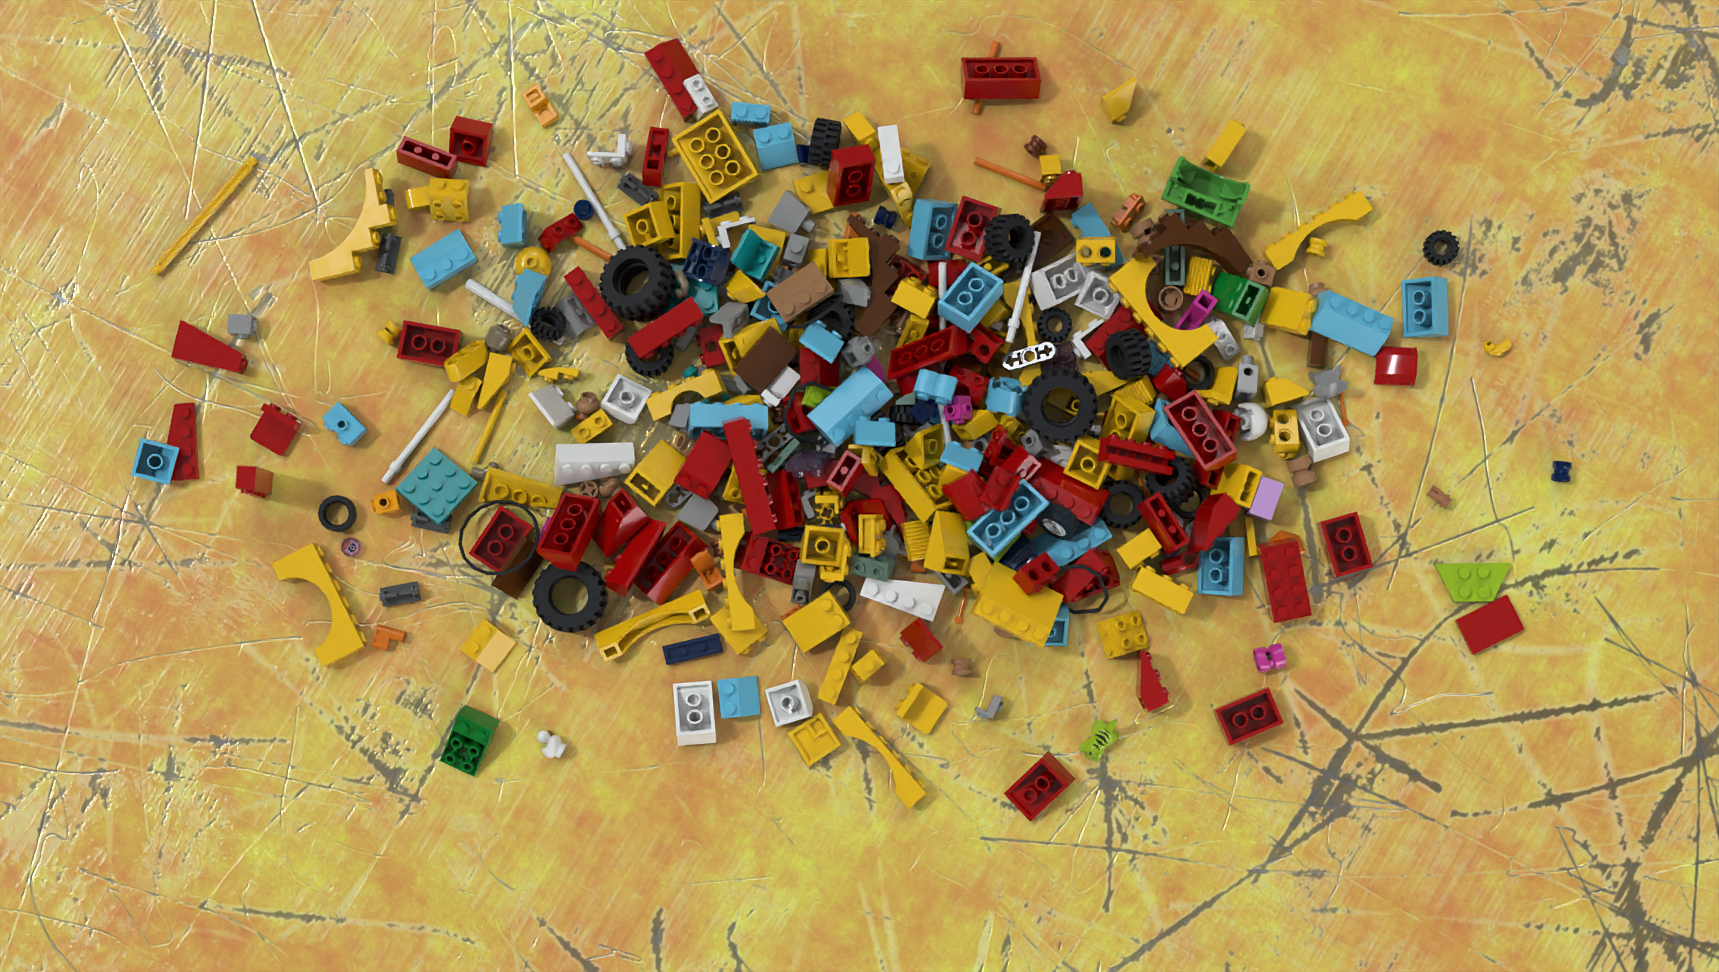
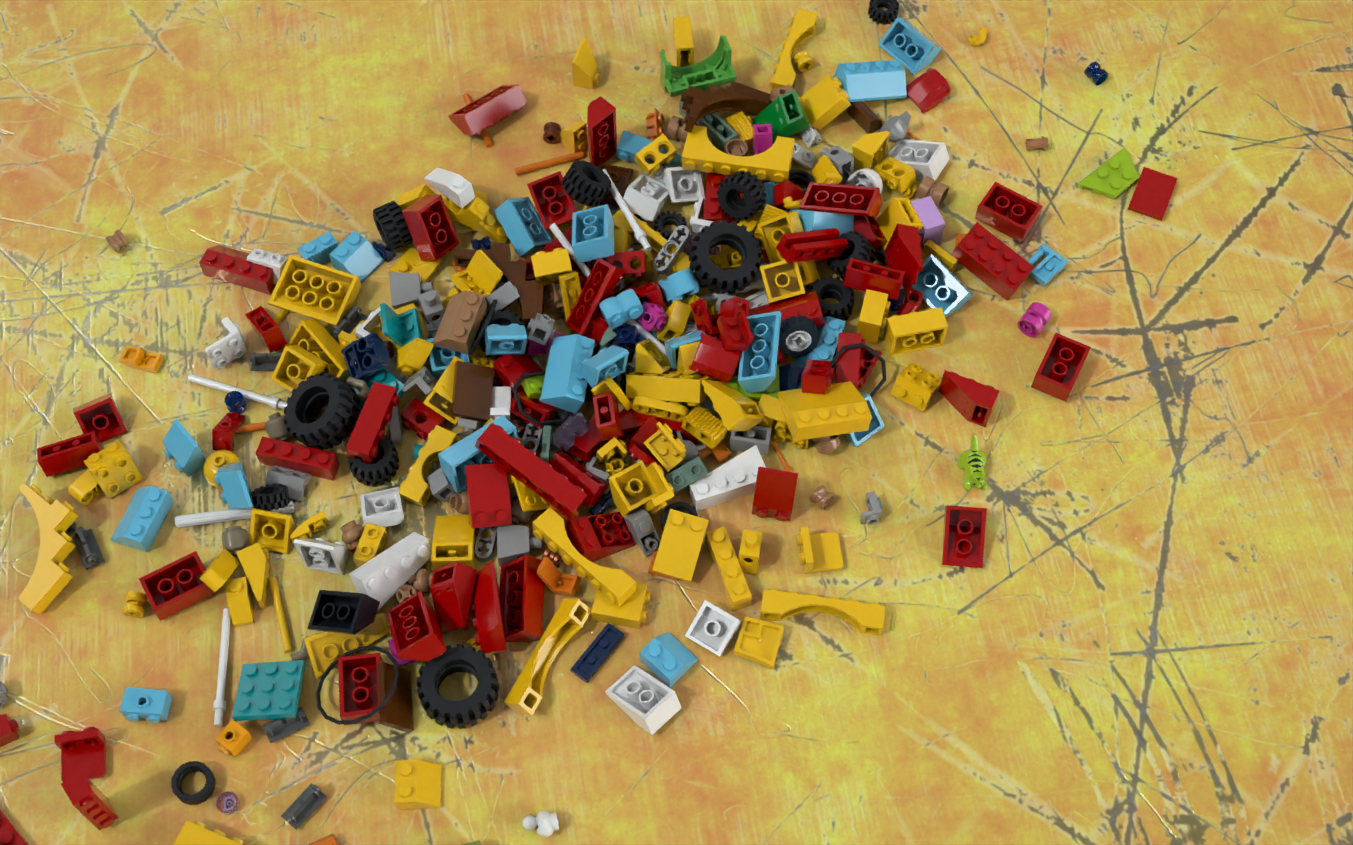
camera: 40 degrees left, 25 degrees down
none -> dark tan head [265,412,291,441]
none -> black slope [307,590,380,635]
none -> yellow beam [632,396,689,422]
none -> yellow arm [783,196,803,209]
none -> medium azure plate [1027,244,1068,286]

